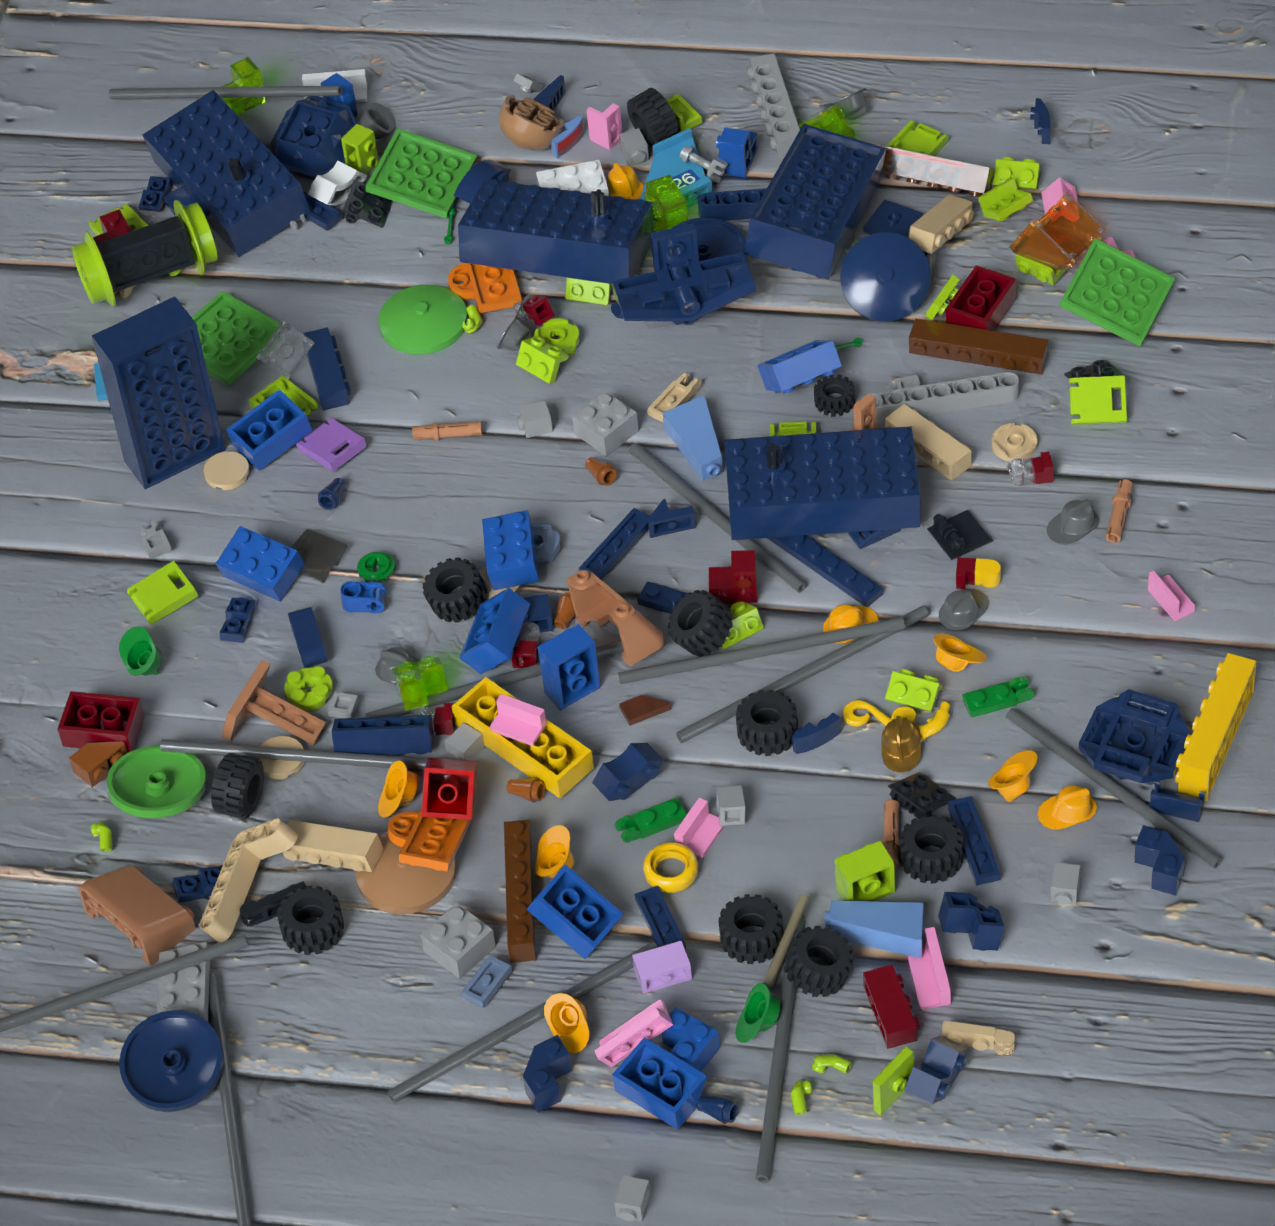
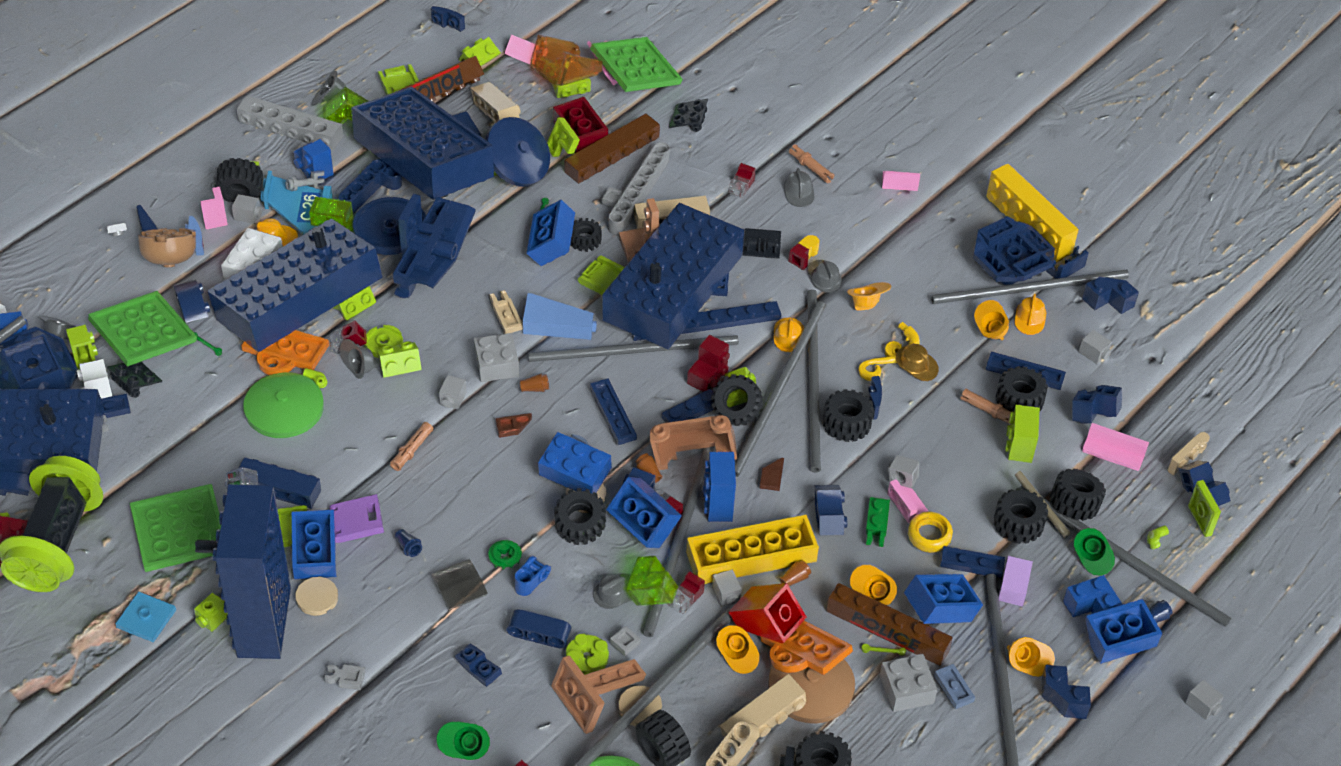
camera: 65 degrees left, 0 degrees up
lime container [127,560,198,624] -> none
blue brick [215,526,305,602] -> none
dark blue brick [331,715,434,756] -> none
bright pink panel [490,694,547,745] -> none
bright pink panel [594,1000,674,1067] -> none
dark blue slope [648,499,696,538] -> none
lime arm [791,1080,812,1115] -> none
medium blue slope [825,901,924,958] -> none
dark red brick [863,964,920,1049] -> none
lime bracket [885,669,943,713] -> none
black hinge [888,772,956,819] -> none
green hinge [962,676,1035,718] -> none
lime bracket [978,178,1033,221] -> none
tan tile [991,423,1037,462] -> none
lime container [1069,376,1127,425] -> none
none -> copper tile [496,413,532,438]
none -> lime hinge [861,644,906,656]

